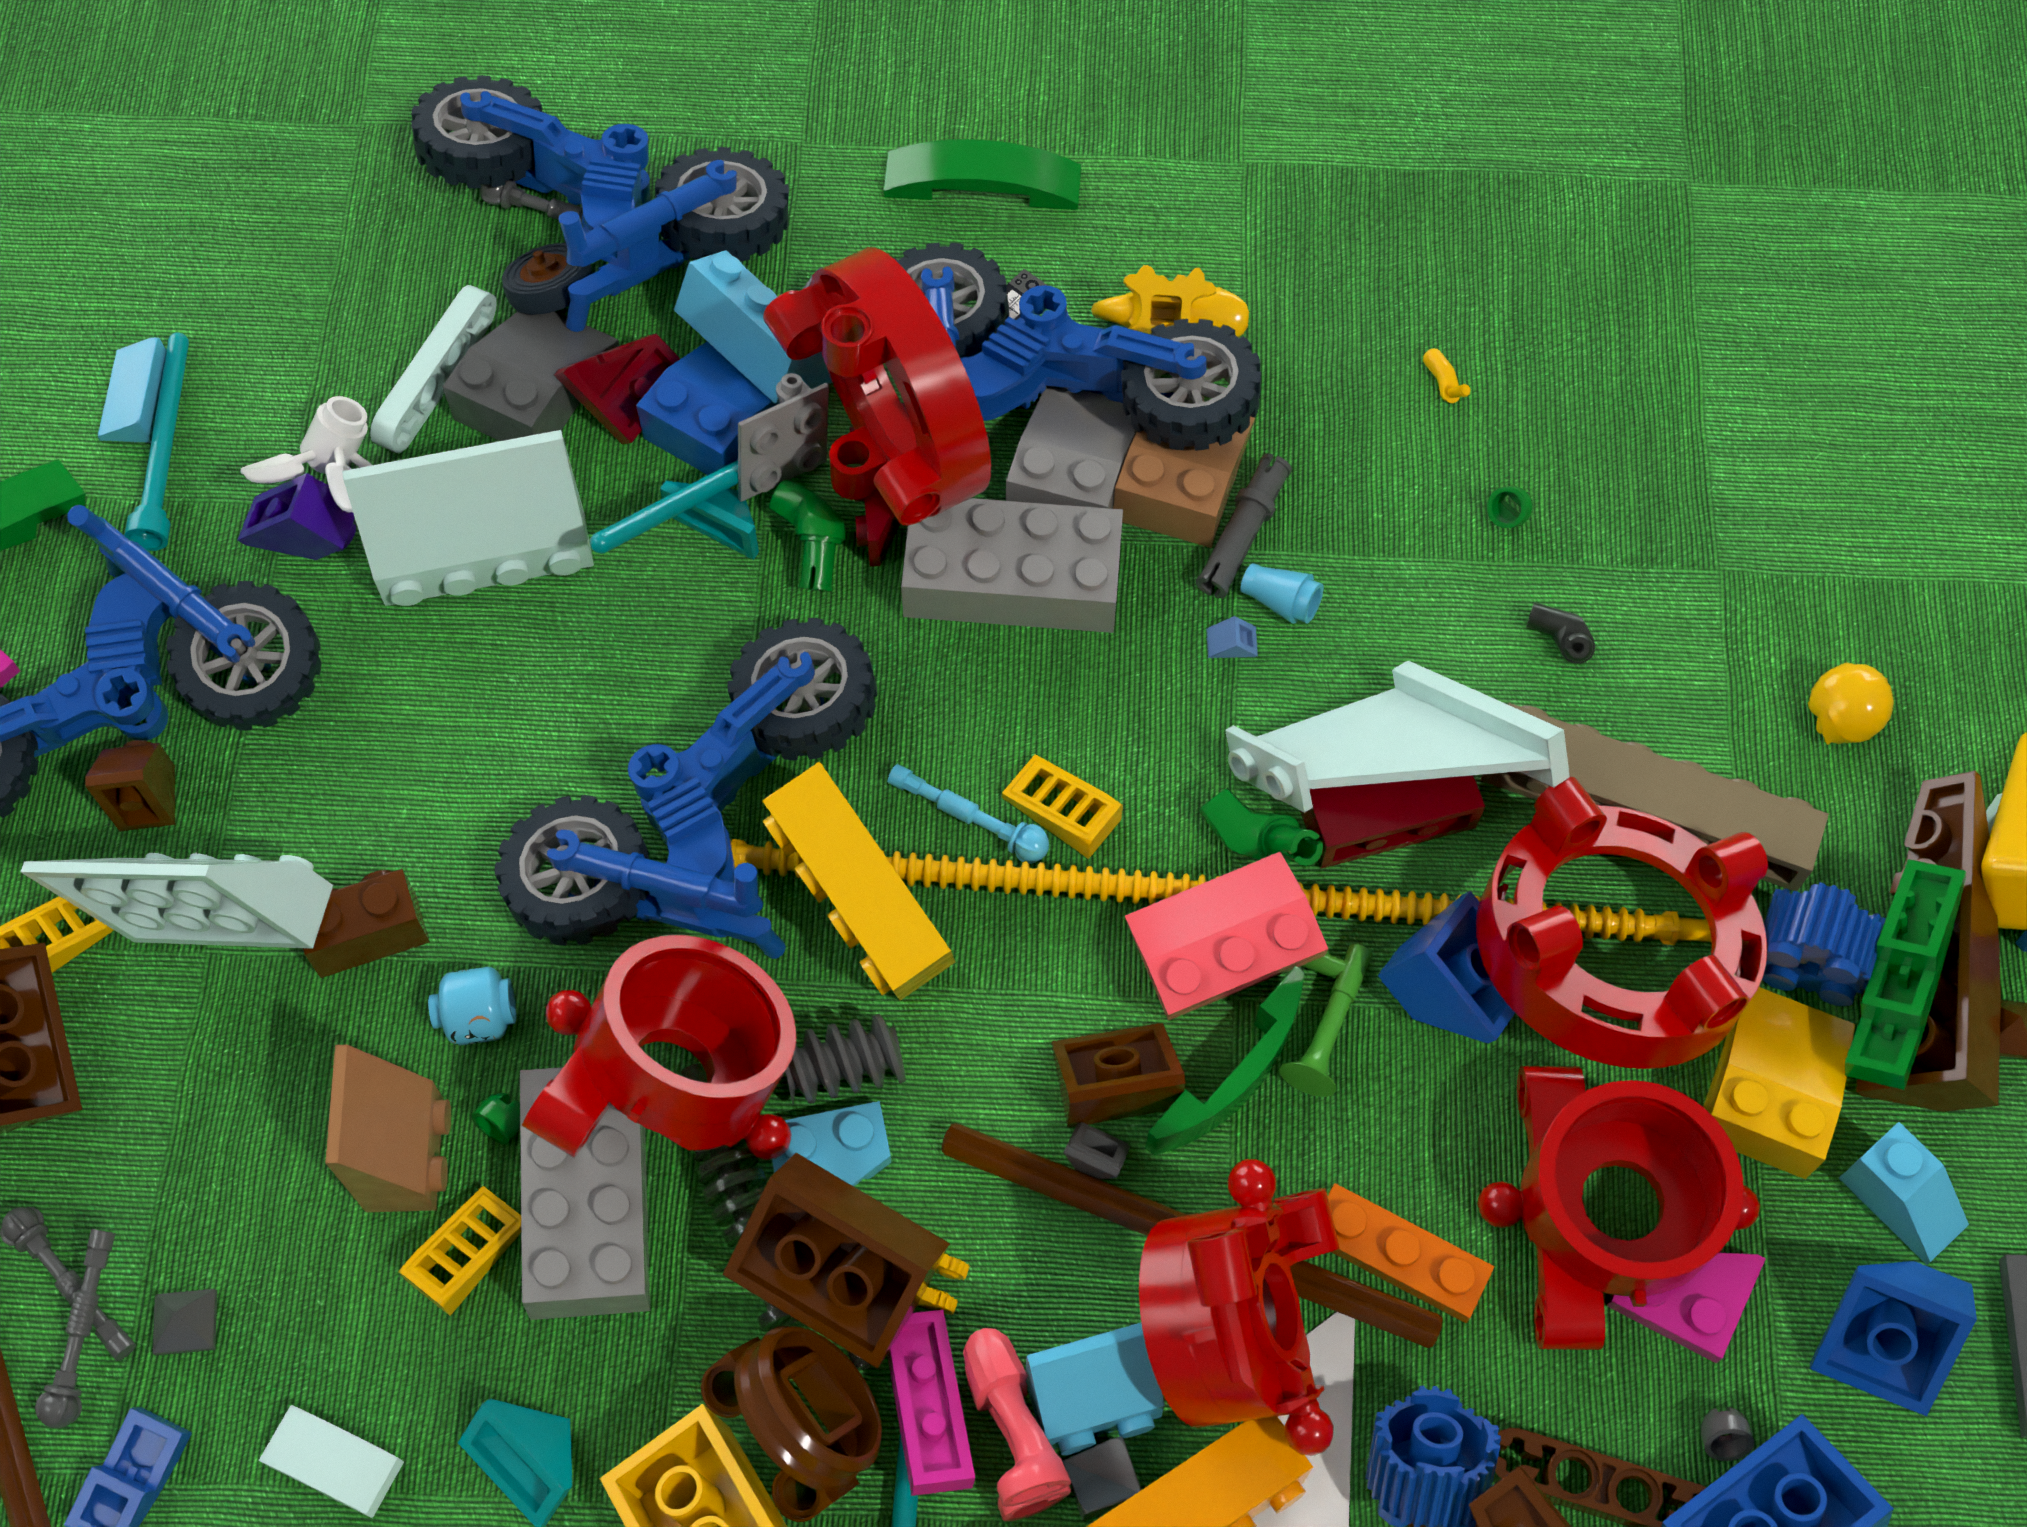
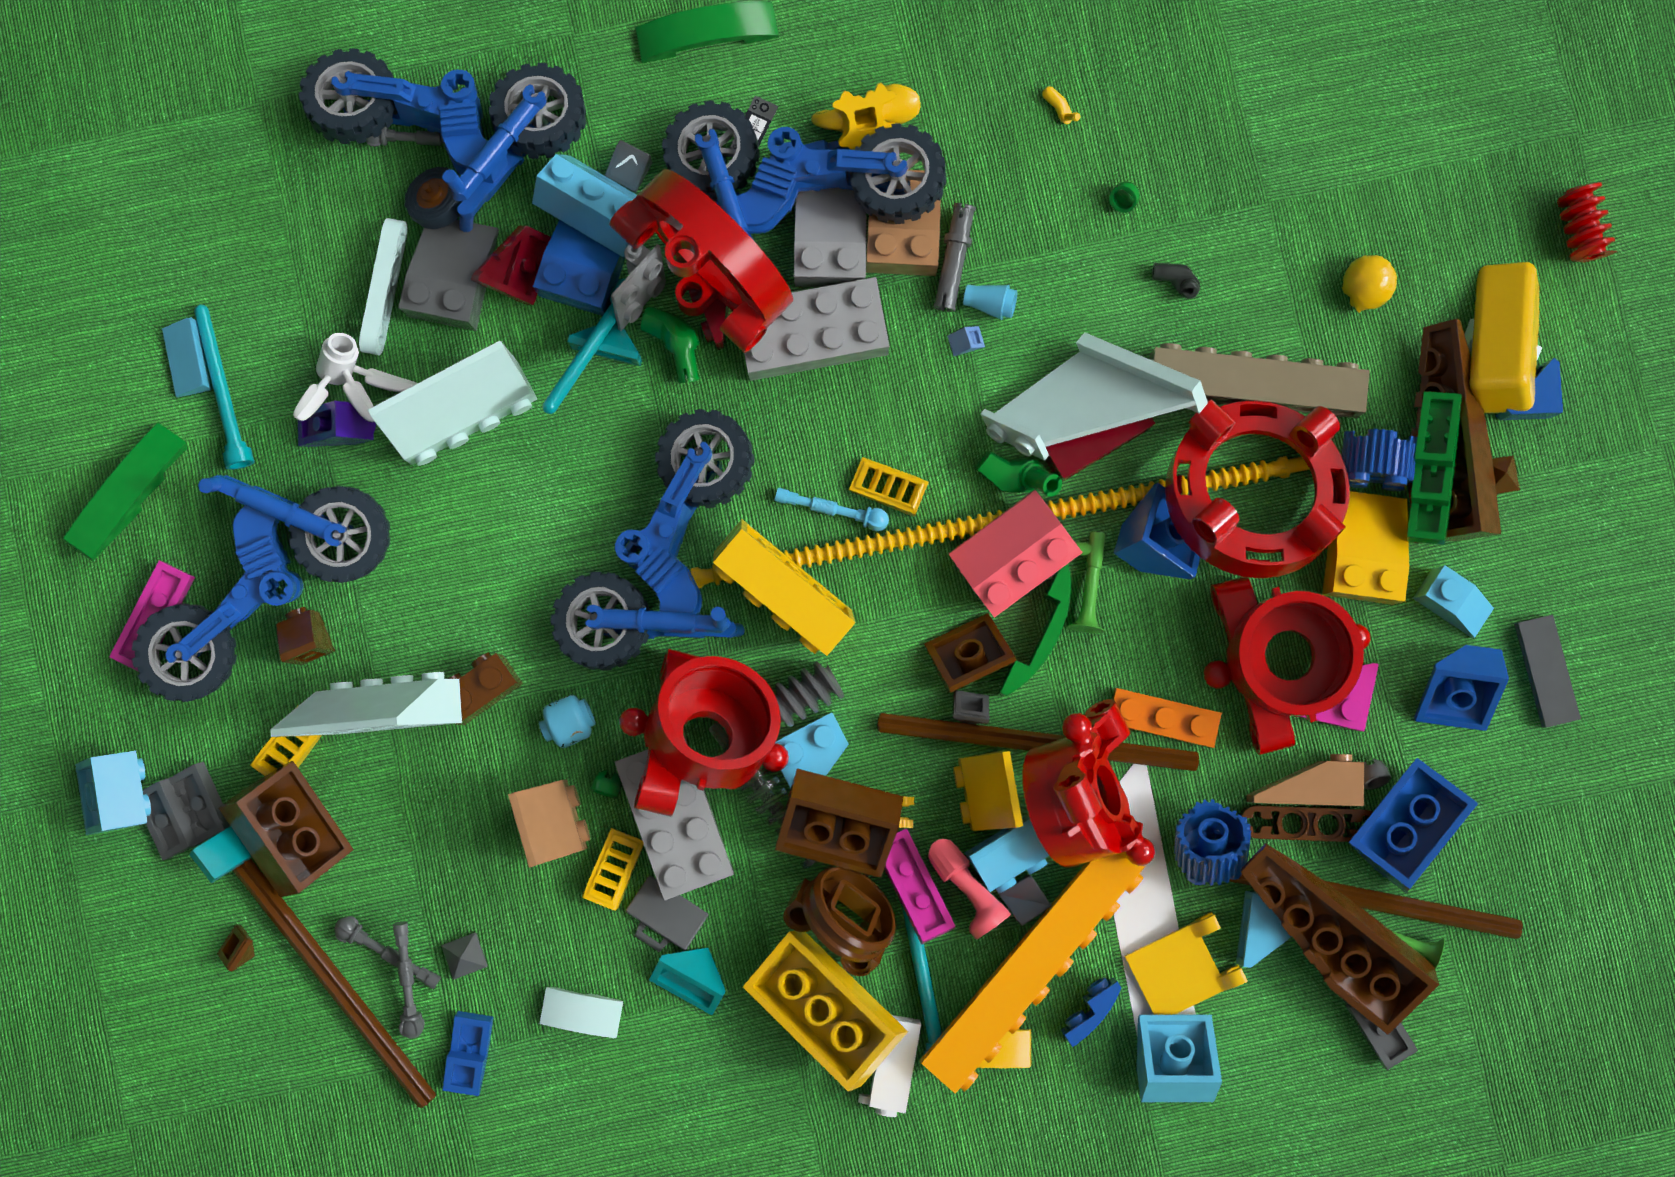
camera: 15 degrees left, 20 degrees up
none -> dark grey piece [626,875,709,952]
none -> yellow slope [953,751,1023,831]
none -> medium nougat slope [1246,754,1364,806]

